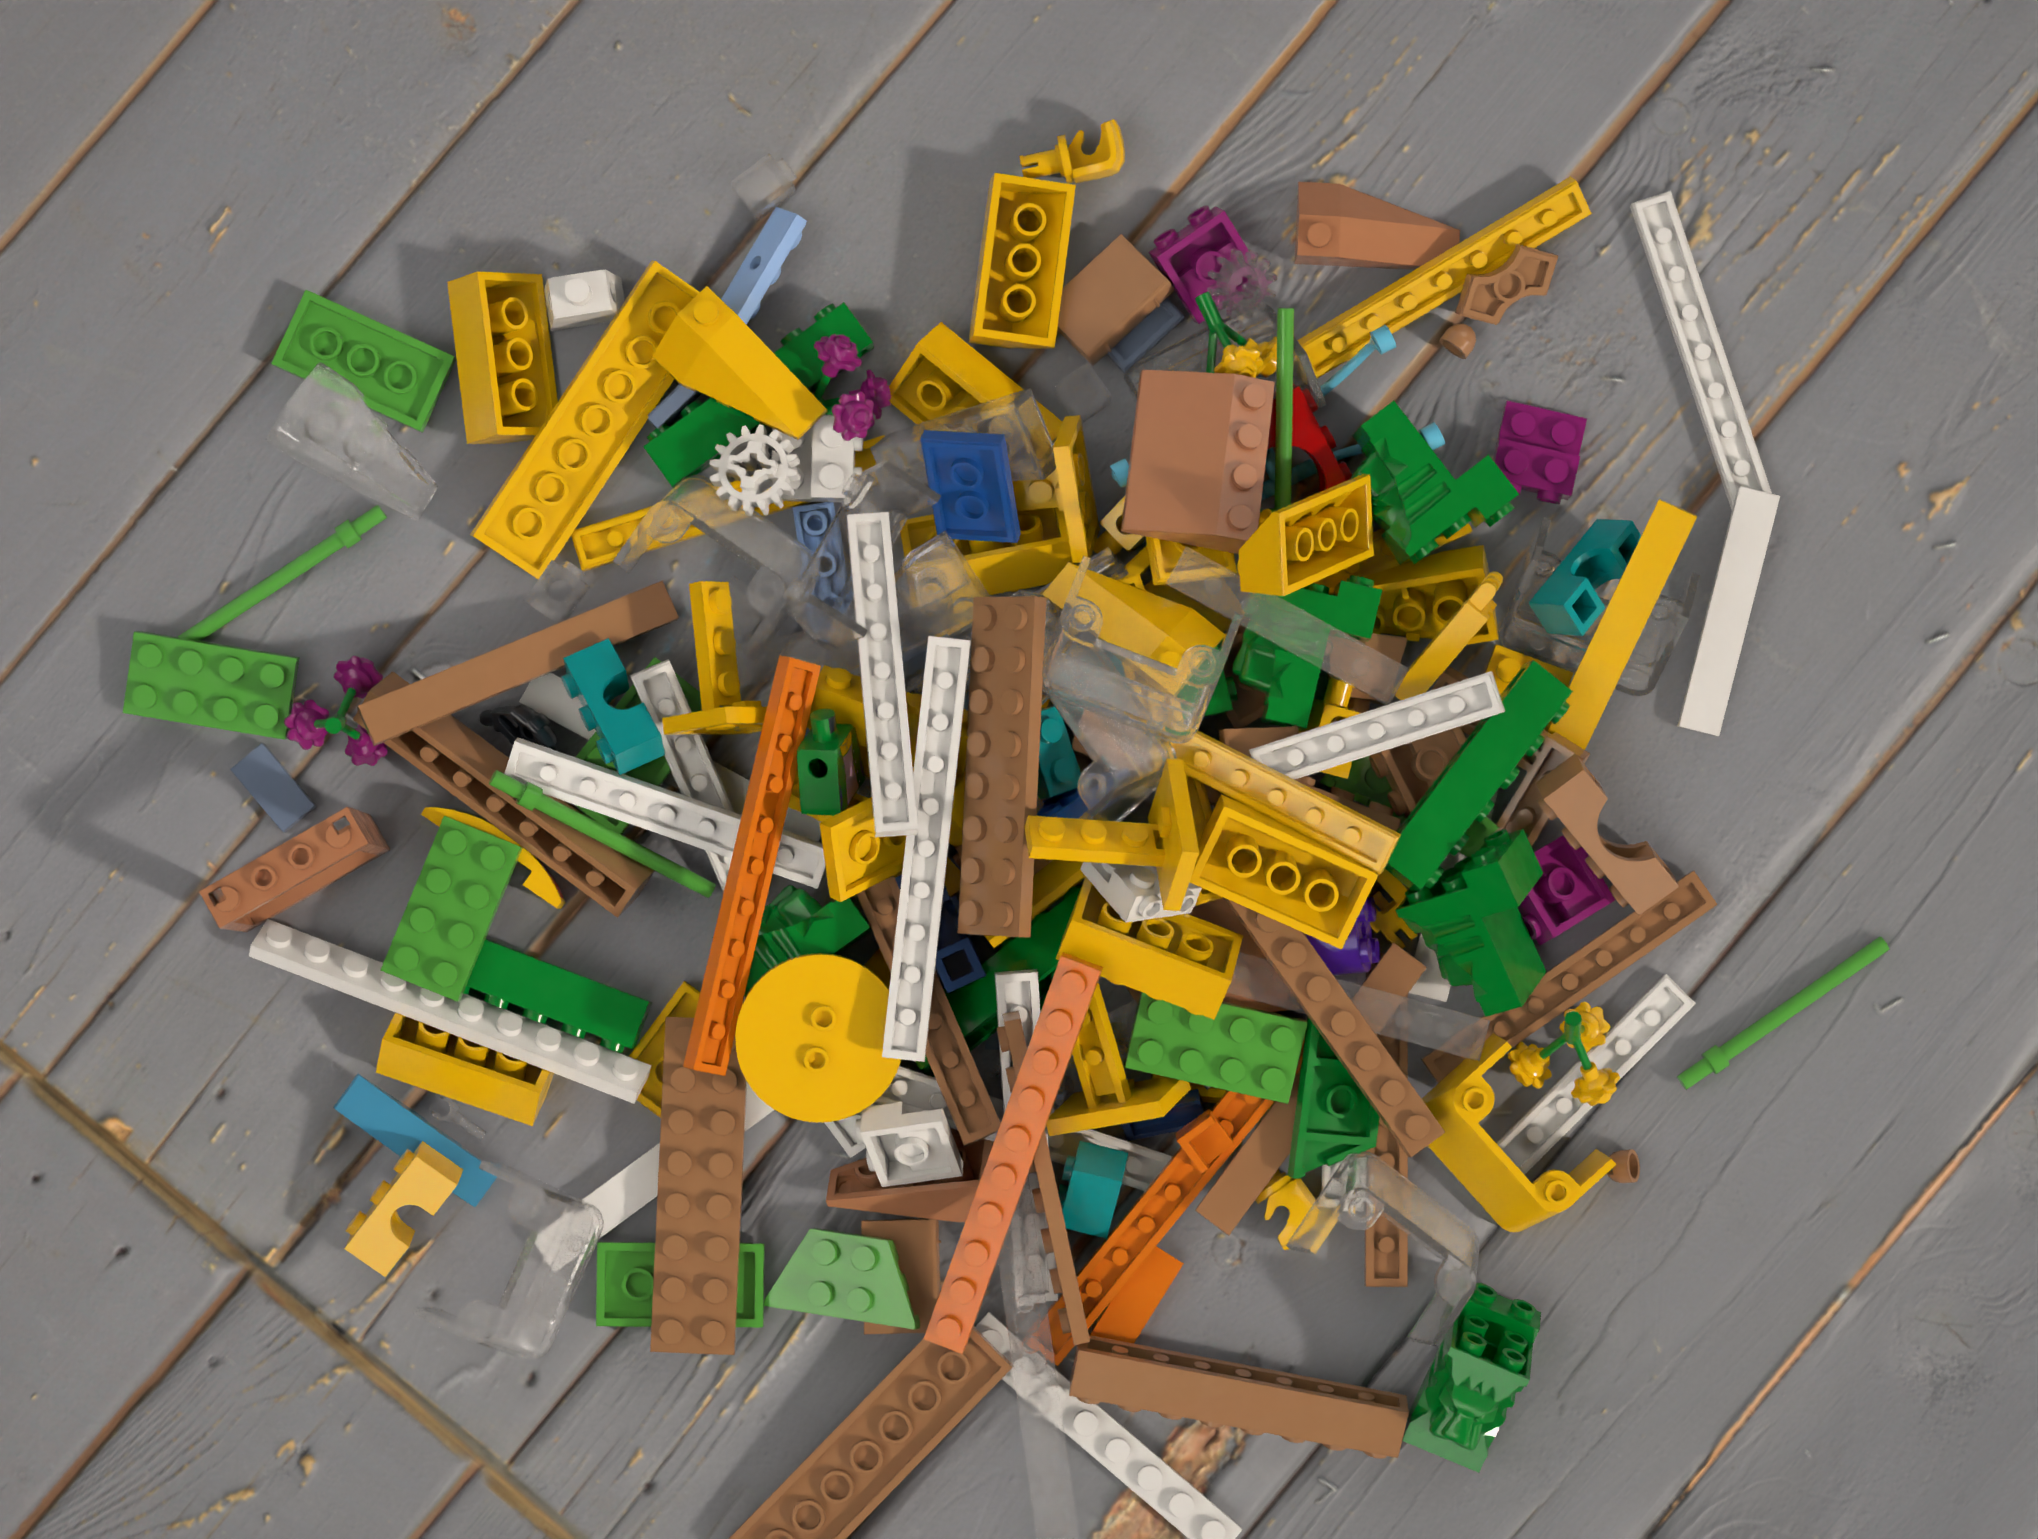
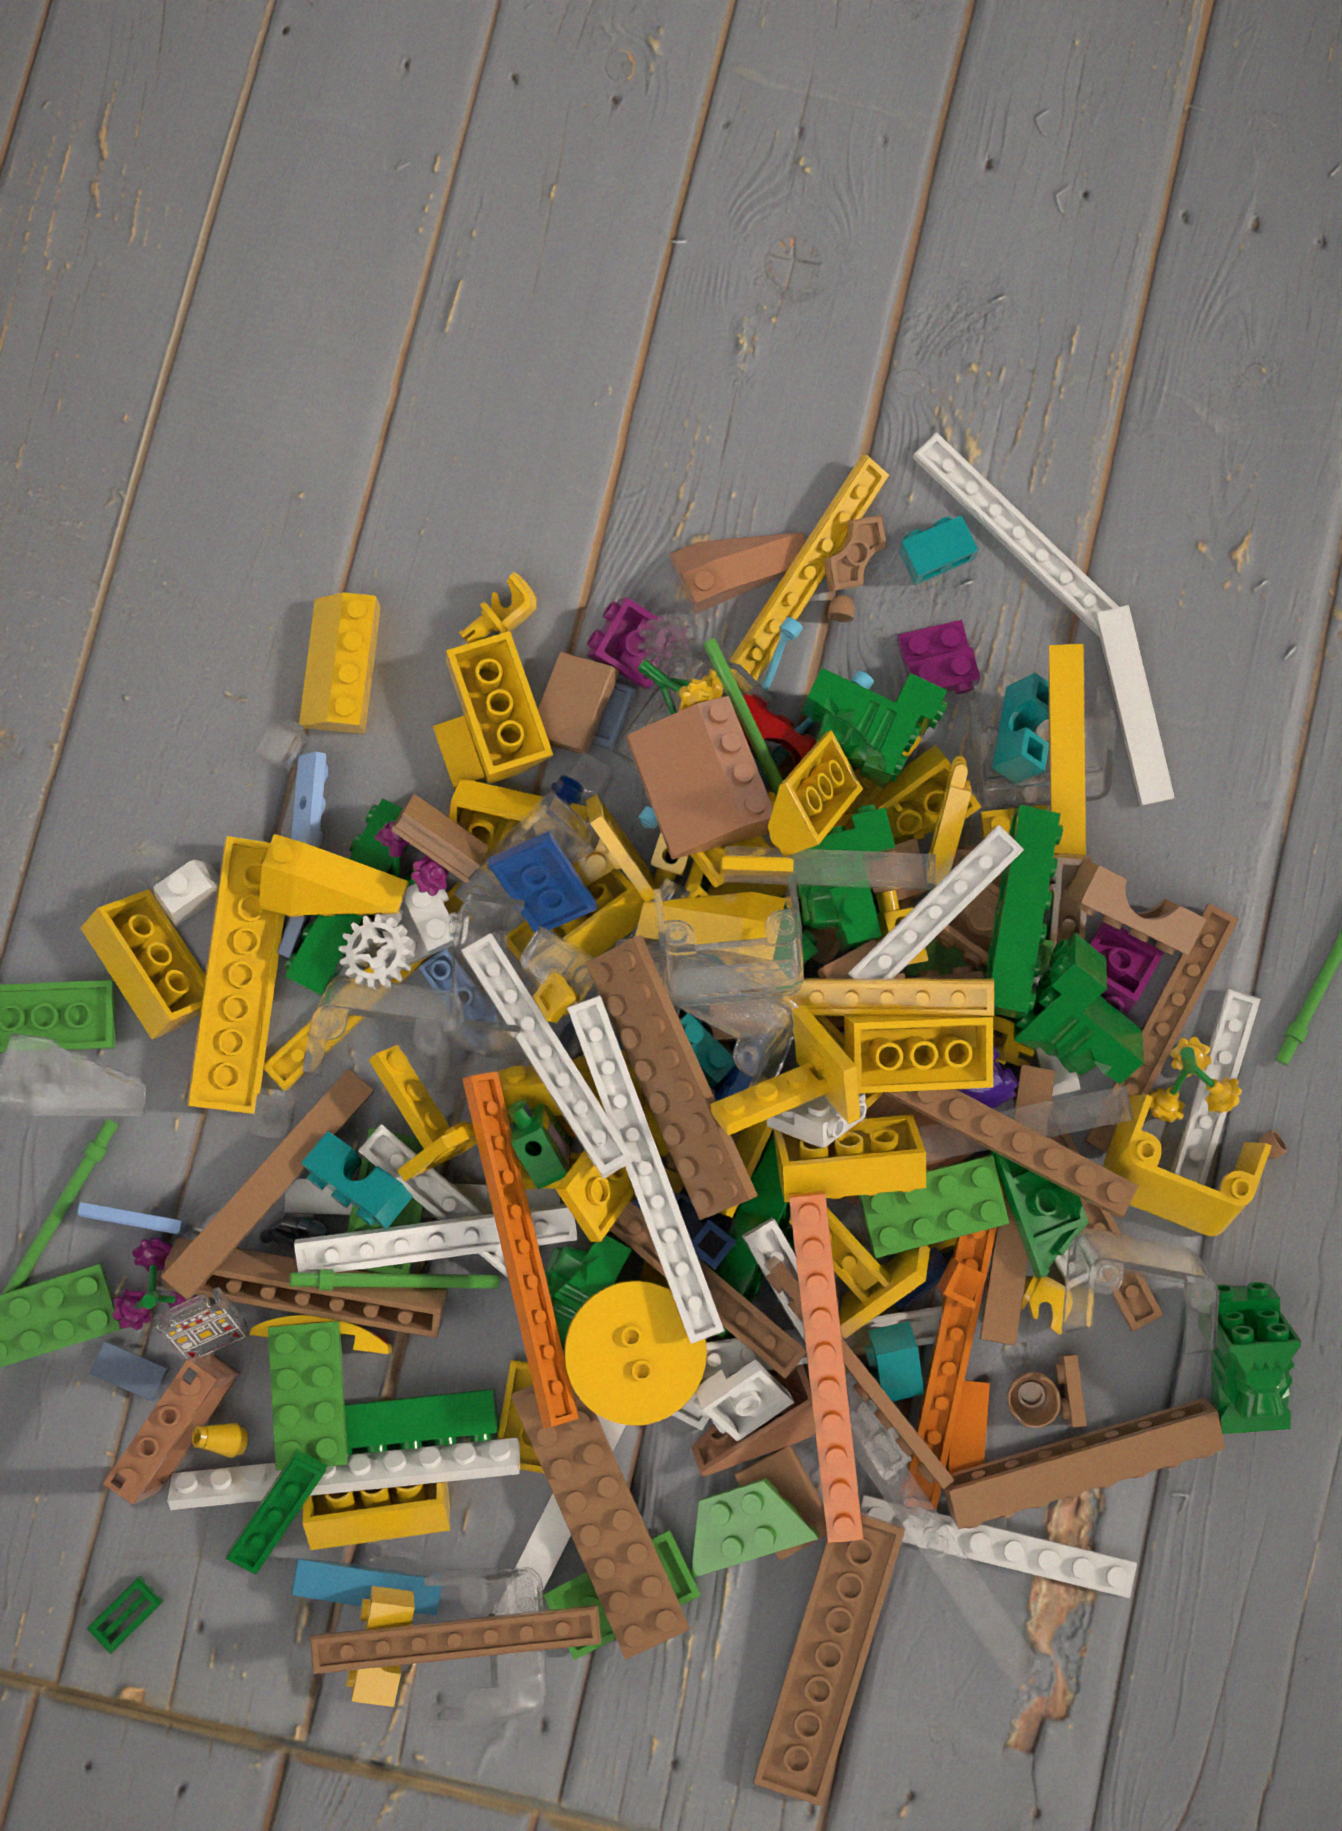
camera: 30 degrees left, 5 degrees down
none -> light blue tile [77,1202,189,1235]
none -> green tile [86,1576,164,1654]
none -> clear container [152,1287,251,1362]
none -> yellow cone [192,1423,248,1458]
none -> green tile [225,1449,327,1575]
none -> yellow slope [299,592,381,734]
none -> medium nougat tile [310,1605,602,1674]
none -> medium nougat piece [391,794,489,883]
none -> yellow tile [433,716,486,790]
none -> yellow tile [532,972,581,1023]
none -> clear blue plate [551,775,584,806]
none -> yellow tile [720,856,794,876]
none -> teal brick [899,515,978,585]
none -> medium nougat hair [1007,1371,1060,1428]
none -> medium nougat plate [1054,1353,1087,1427]

